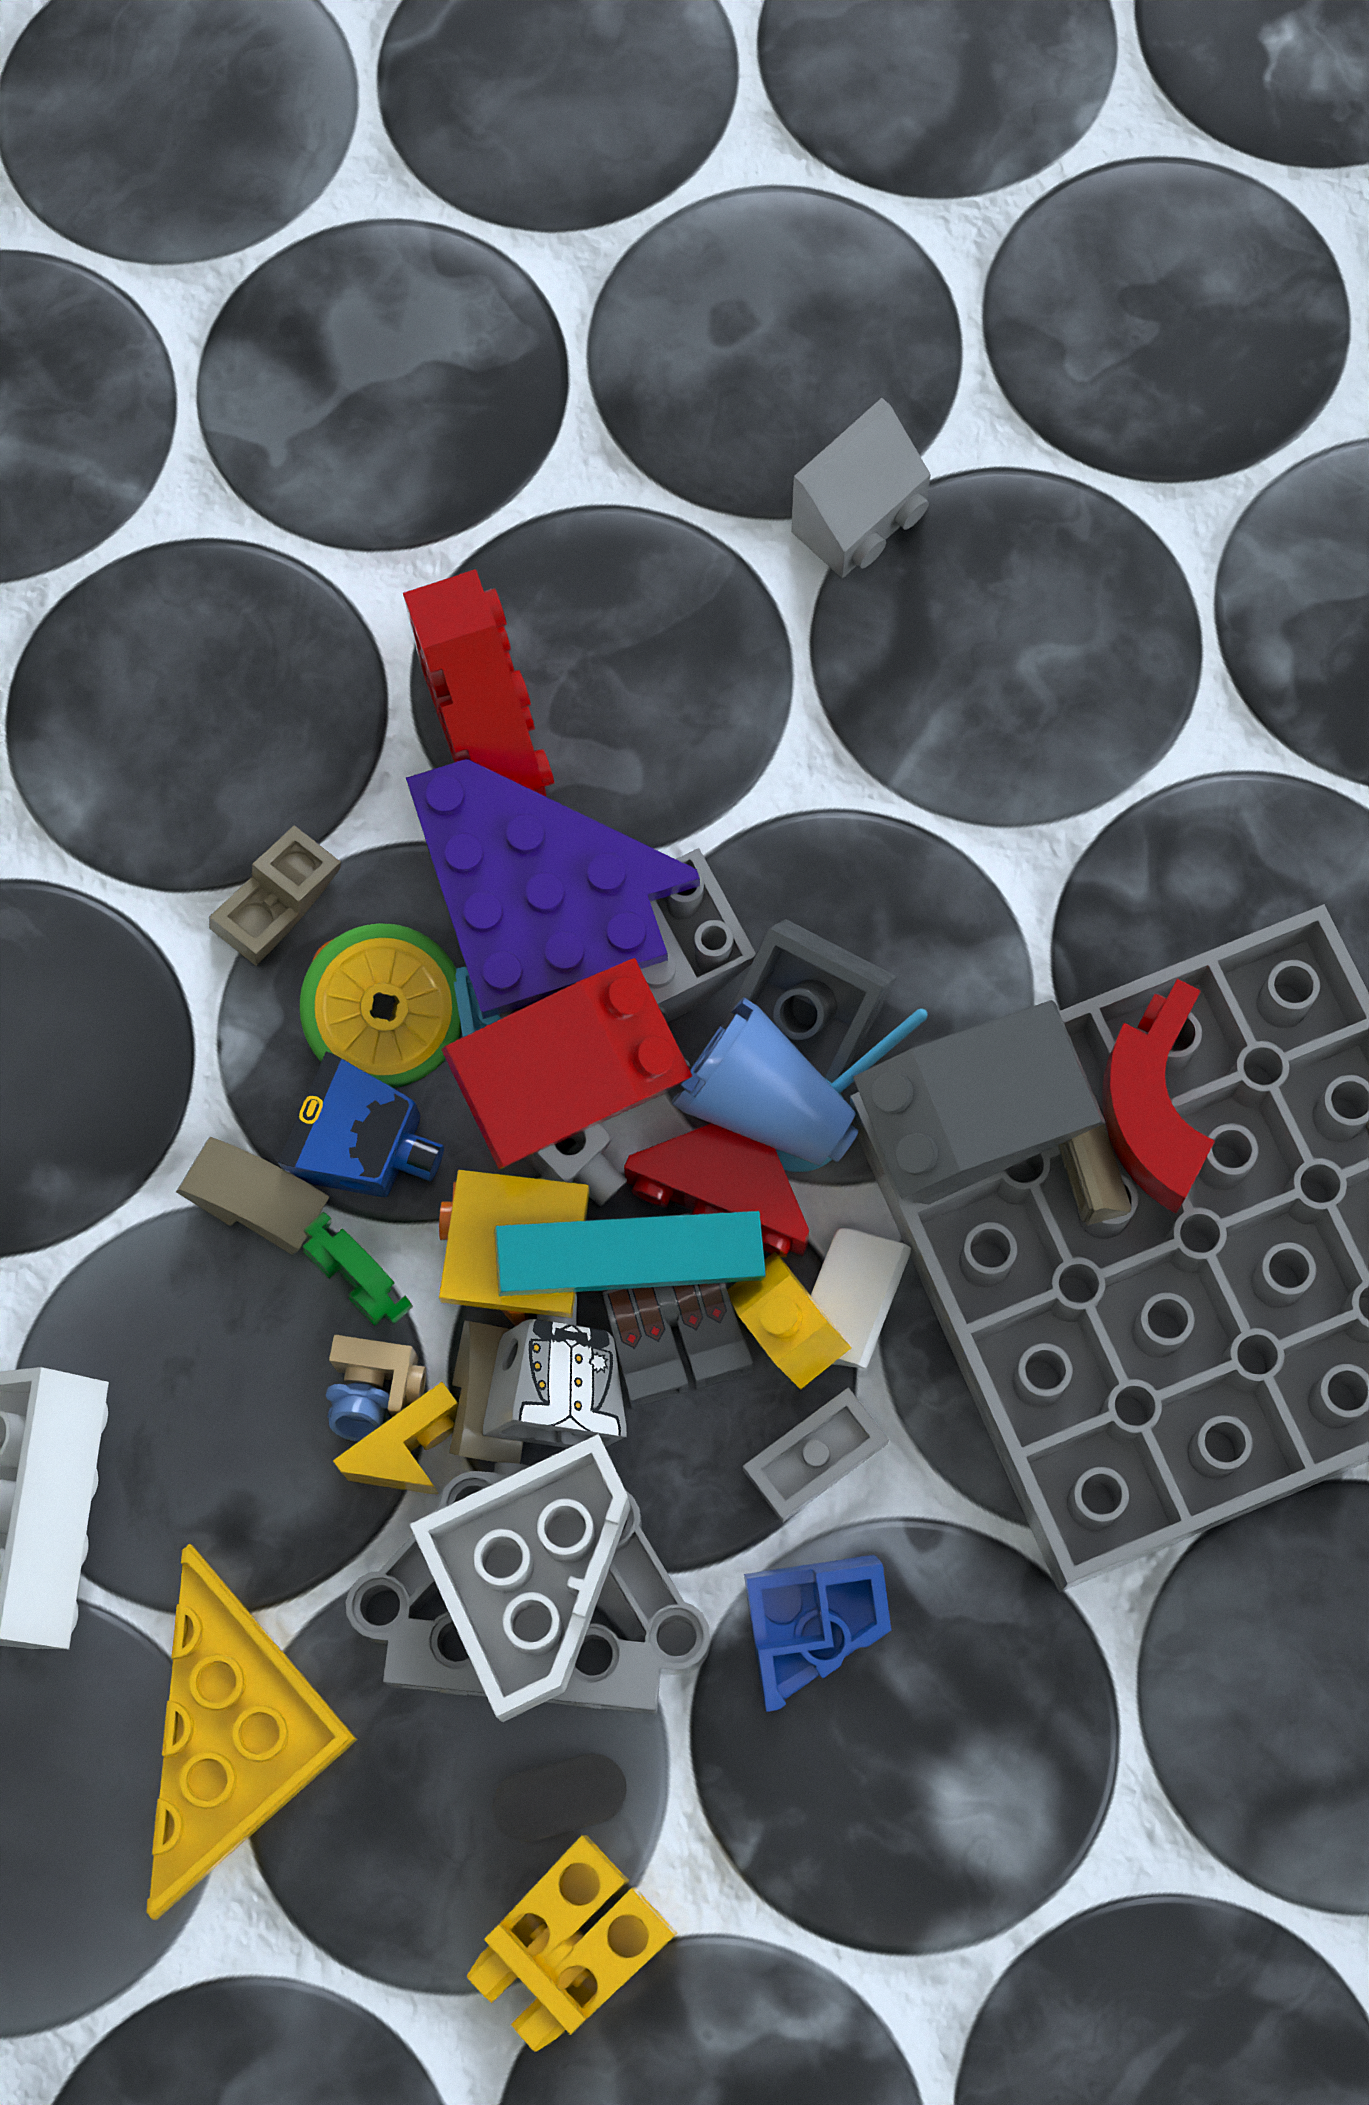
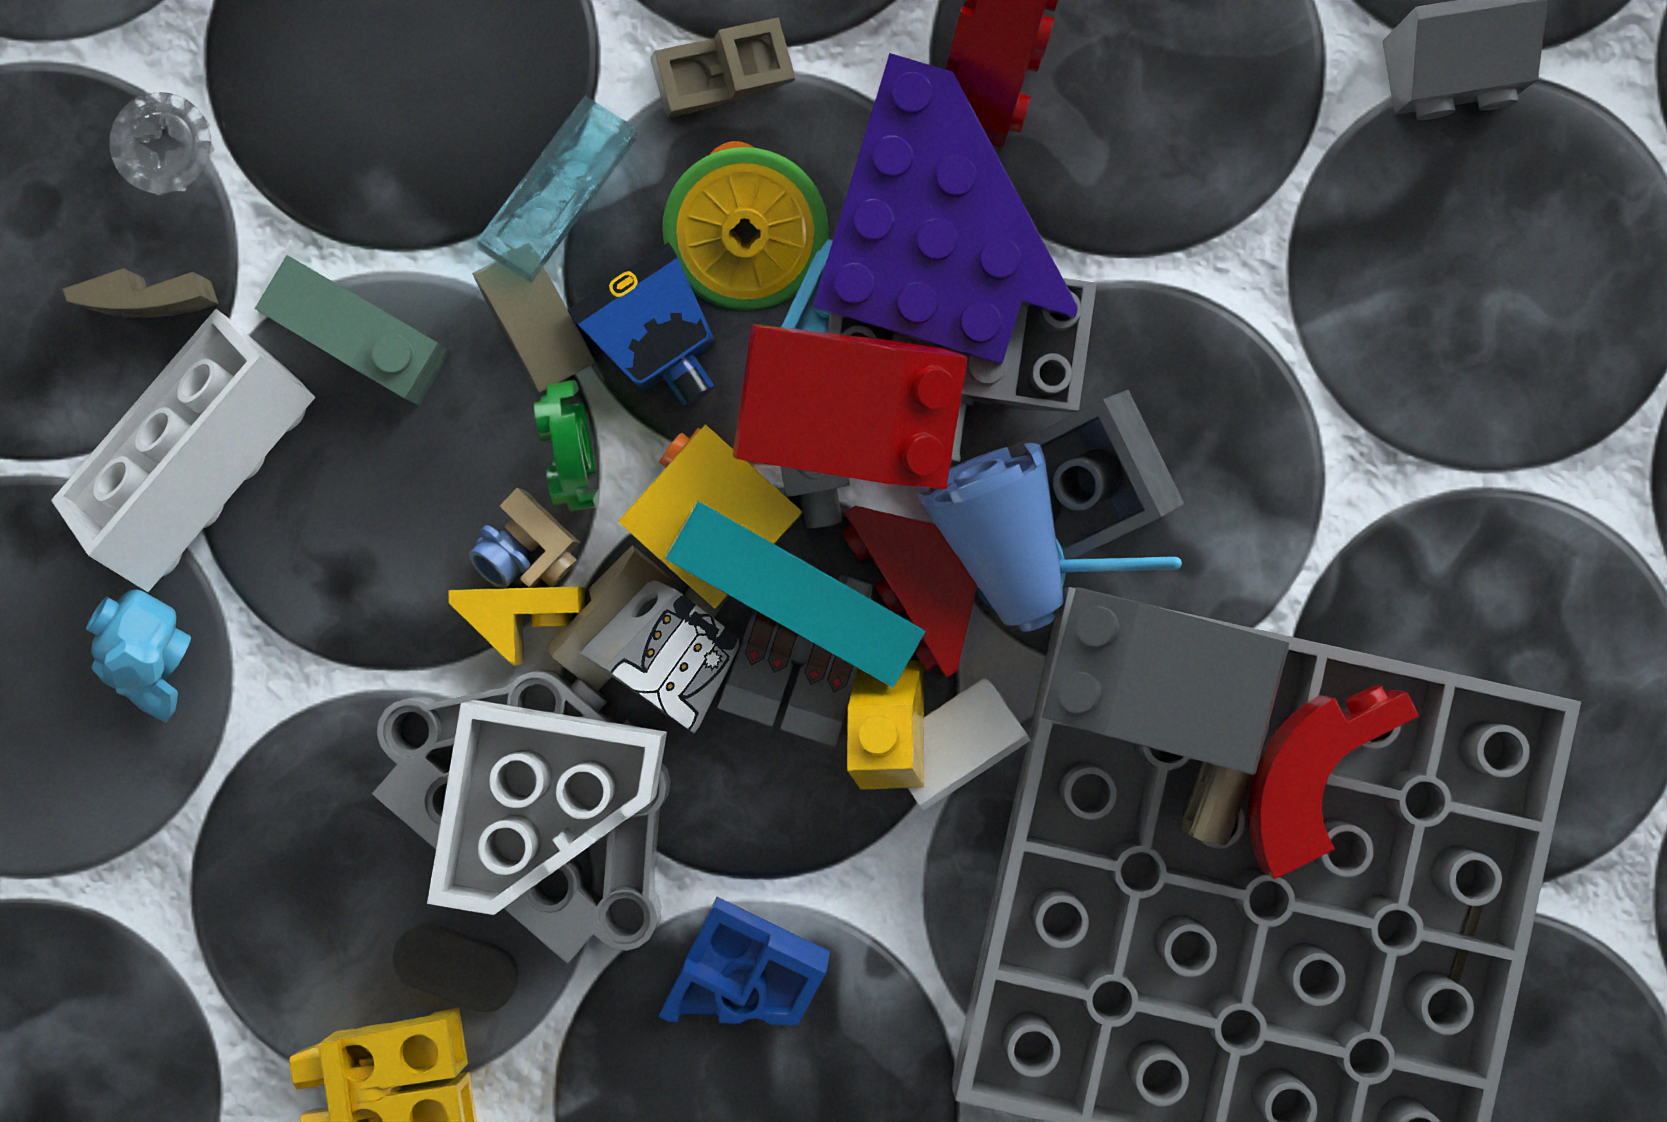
camera: 30 degrees right, 15 degrees up
yellow tile [146,1544,358,1920] -> none
light grey plate [743,1387,889,1523] -> none
none -> medium azure head [86,589,191,723]
none -> sand green slope [254,255,451,406]
none -> clear light blue plate [477,96,638,283]

